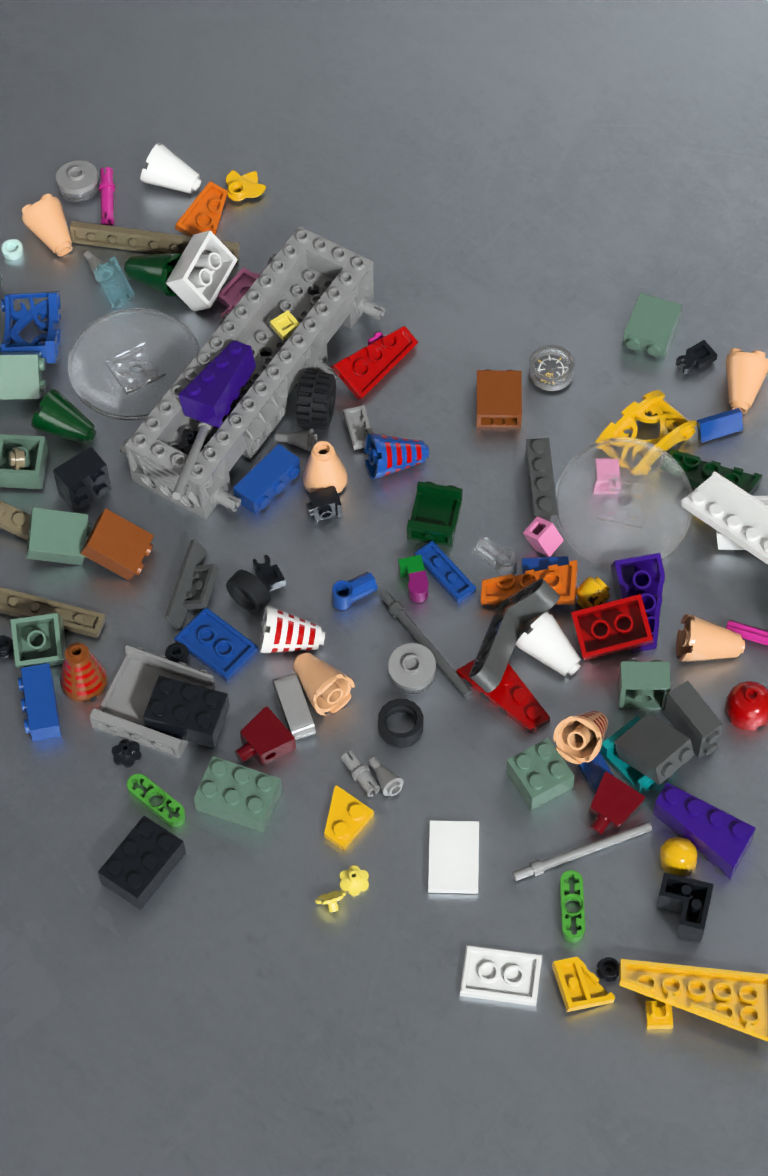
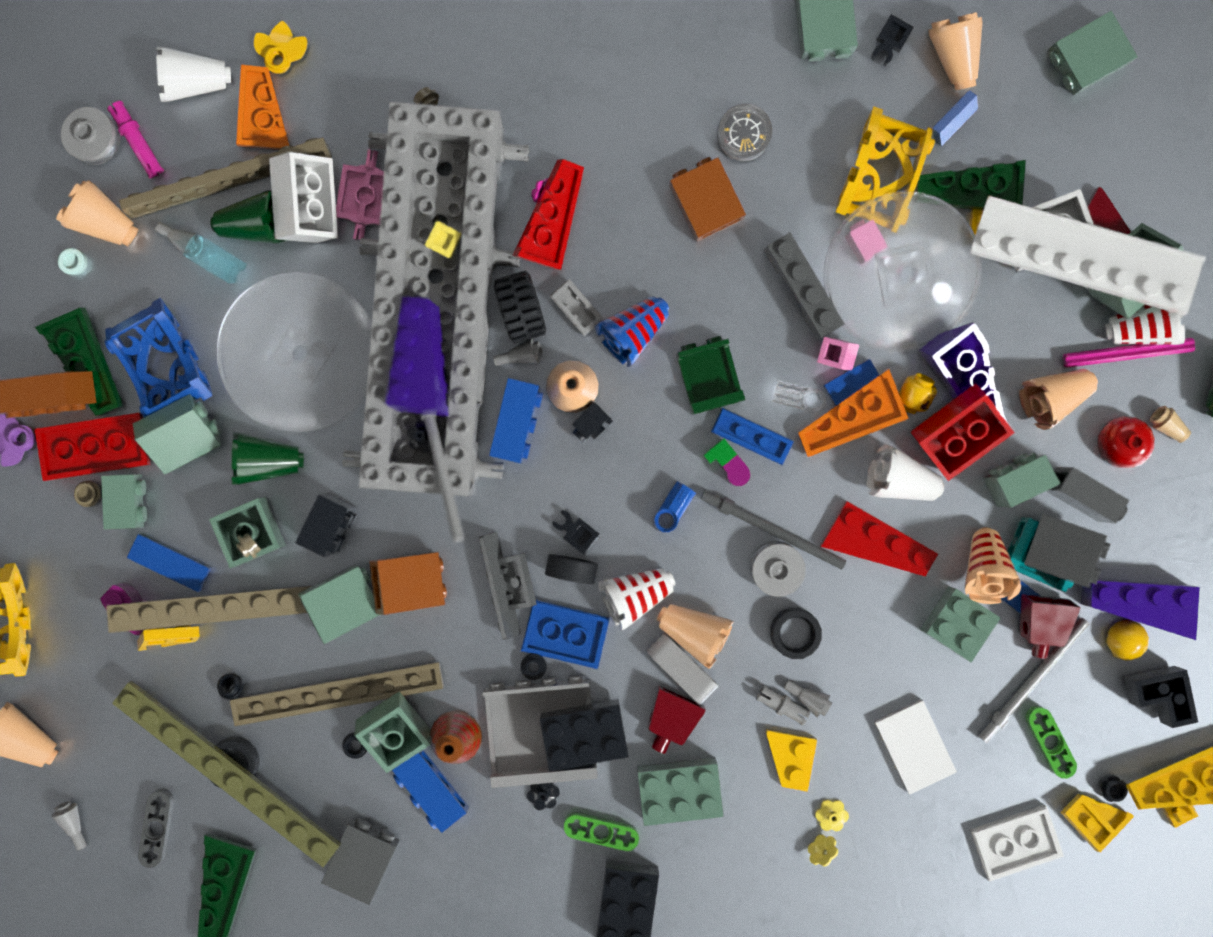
camera: 25 degrees left, 30 degrees up
dark grey beam [469,579,560,693] -> none

